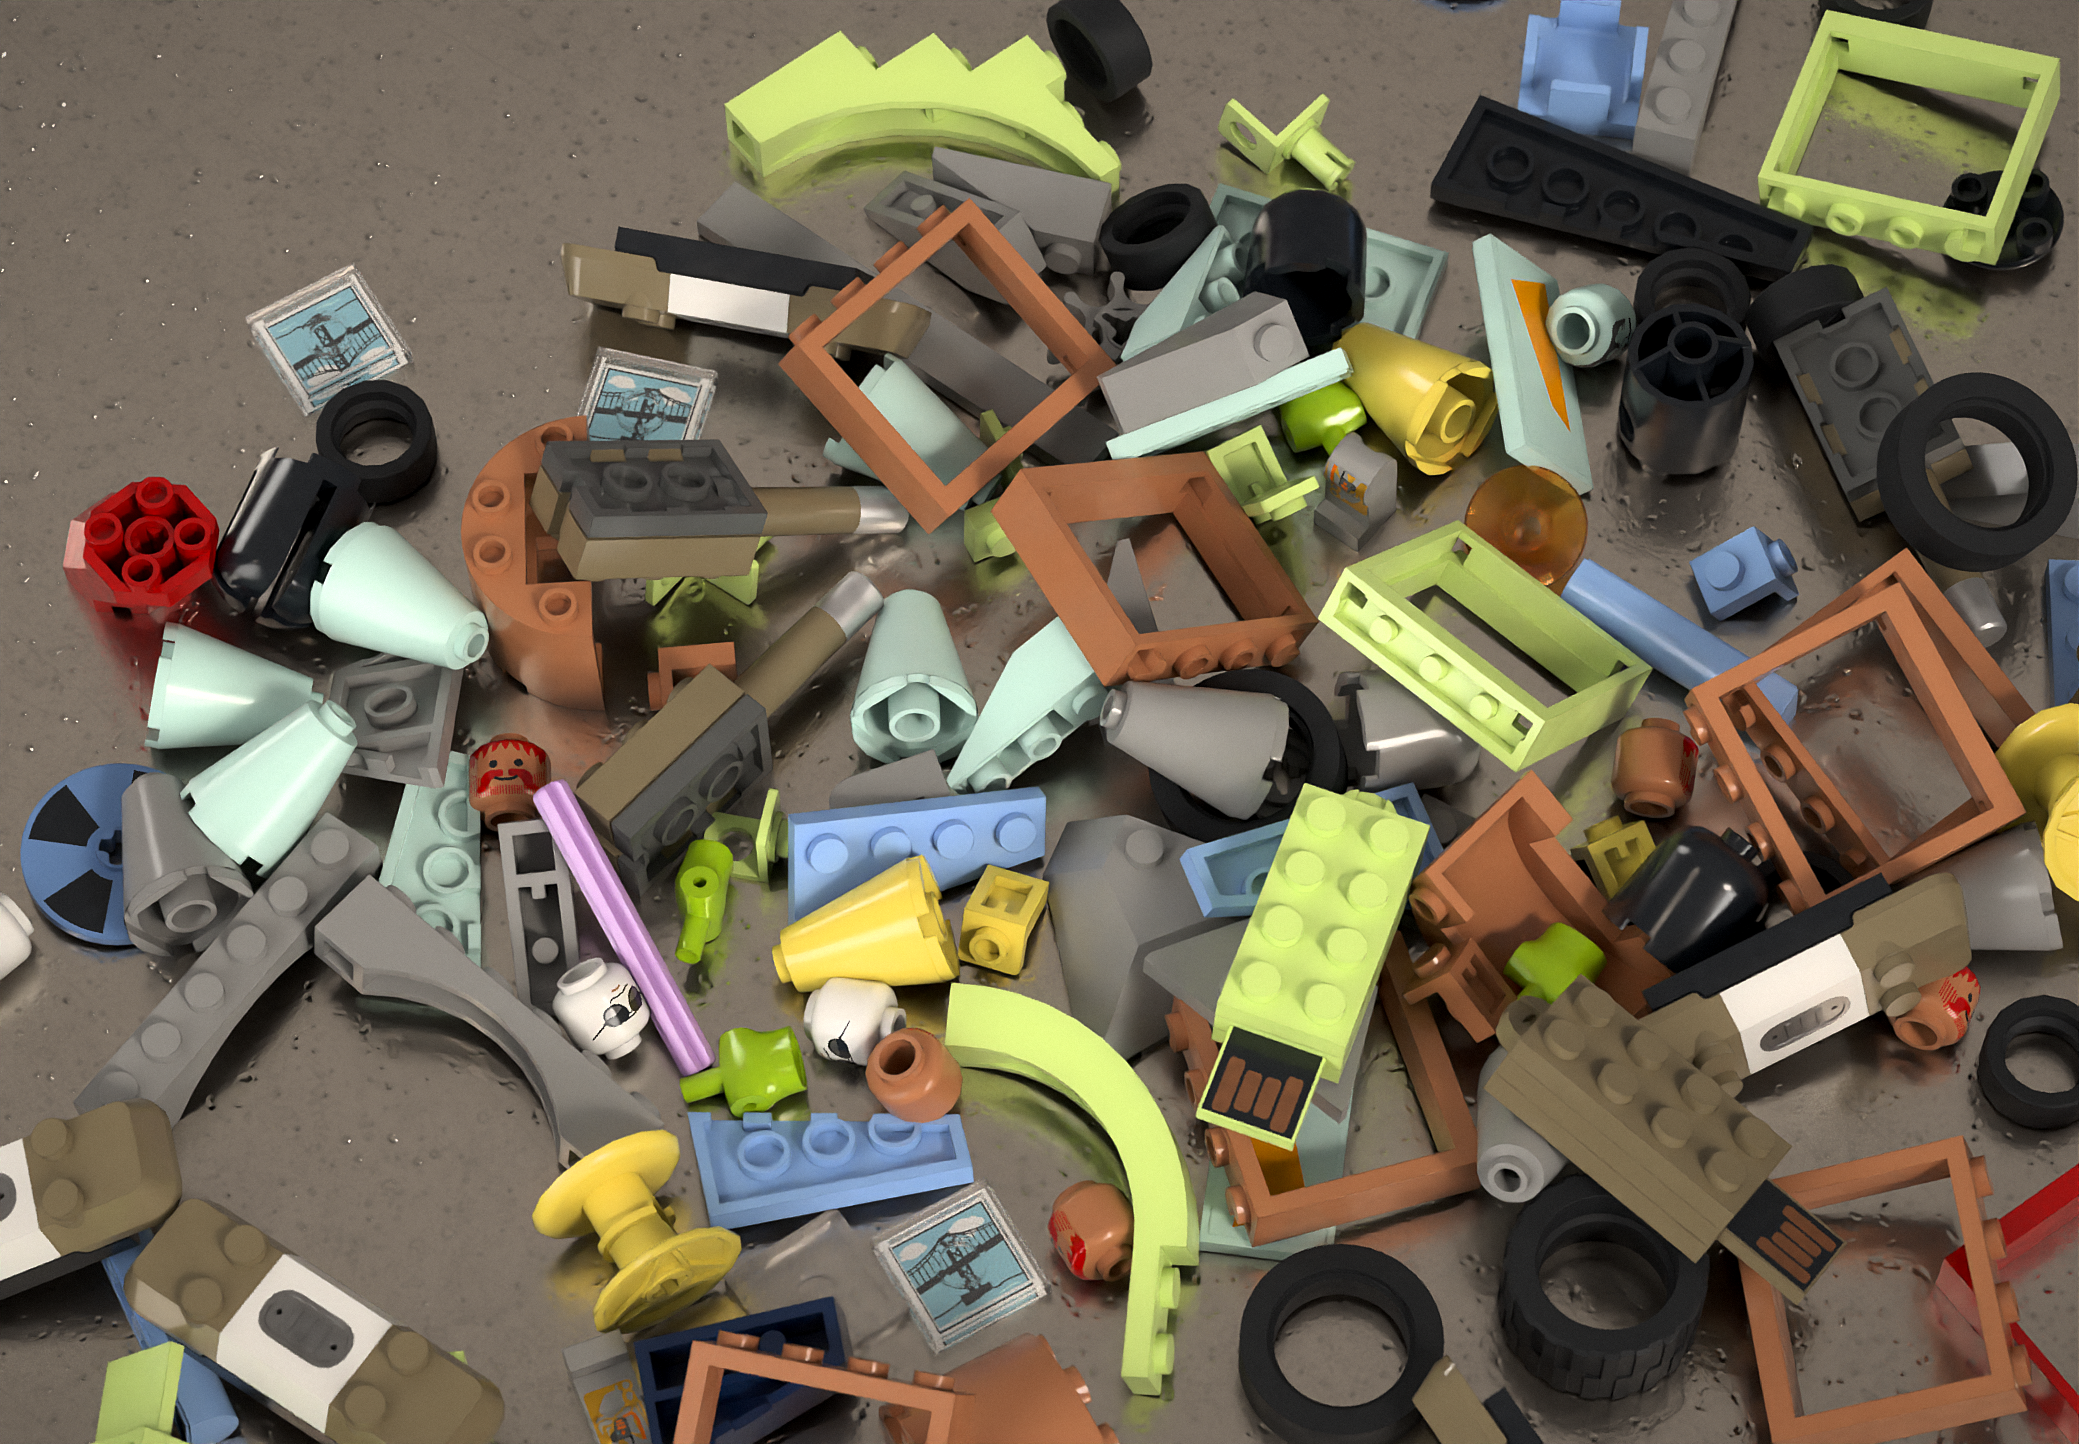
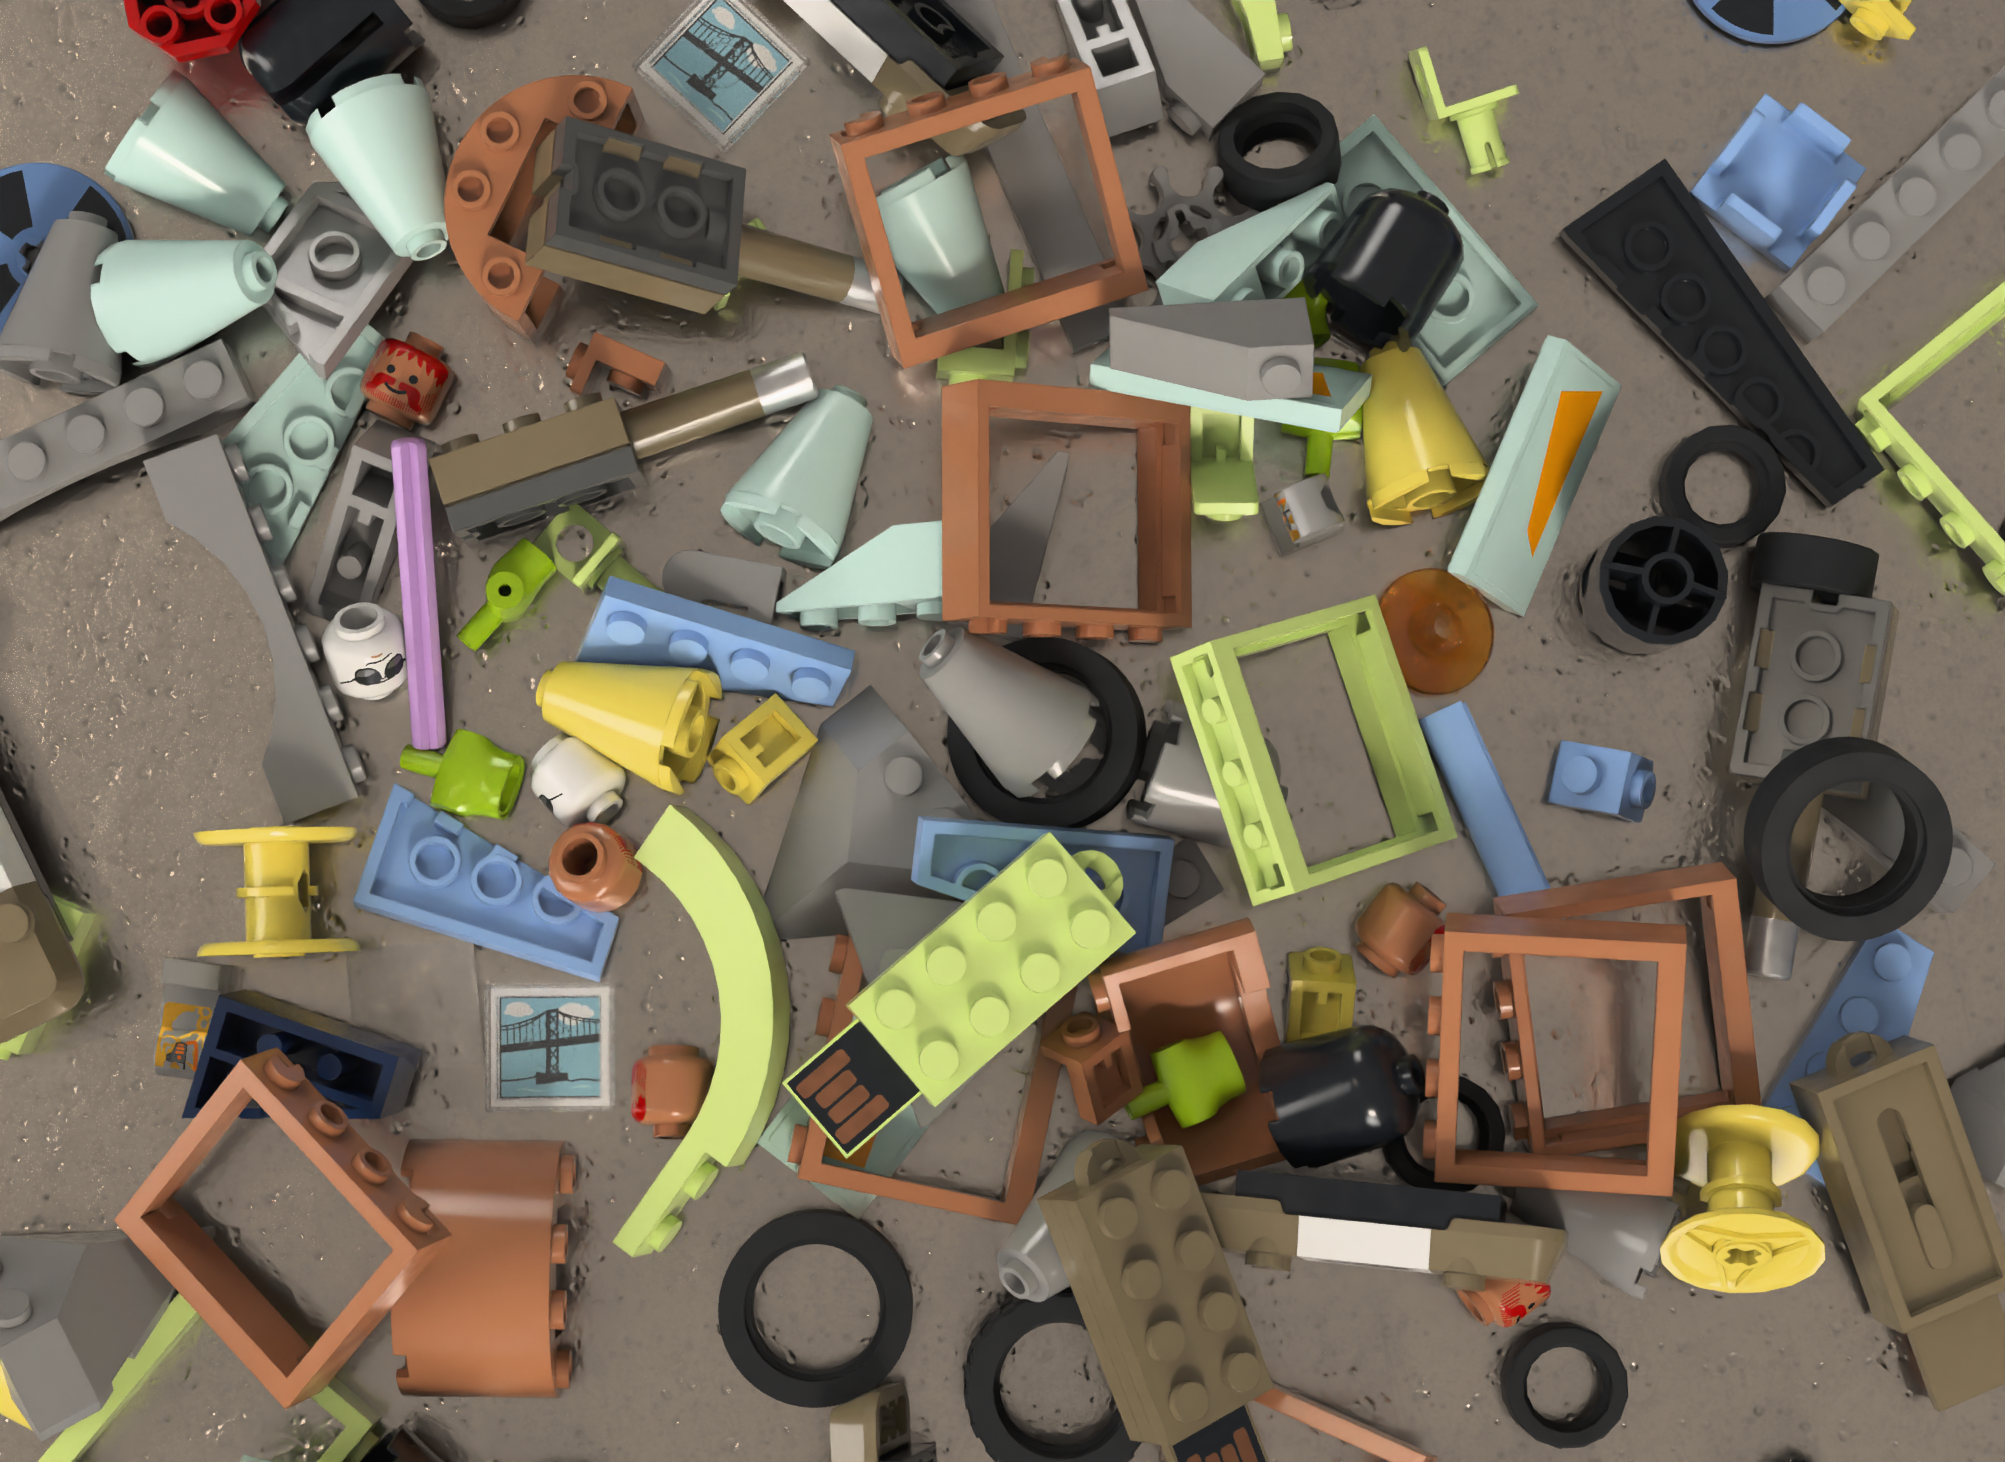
camera: 20 degrees right, 25 degrees up
light aqua head [1545,284,1636,368] -> none

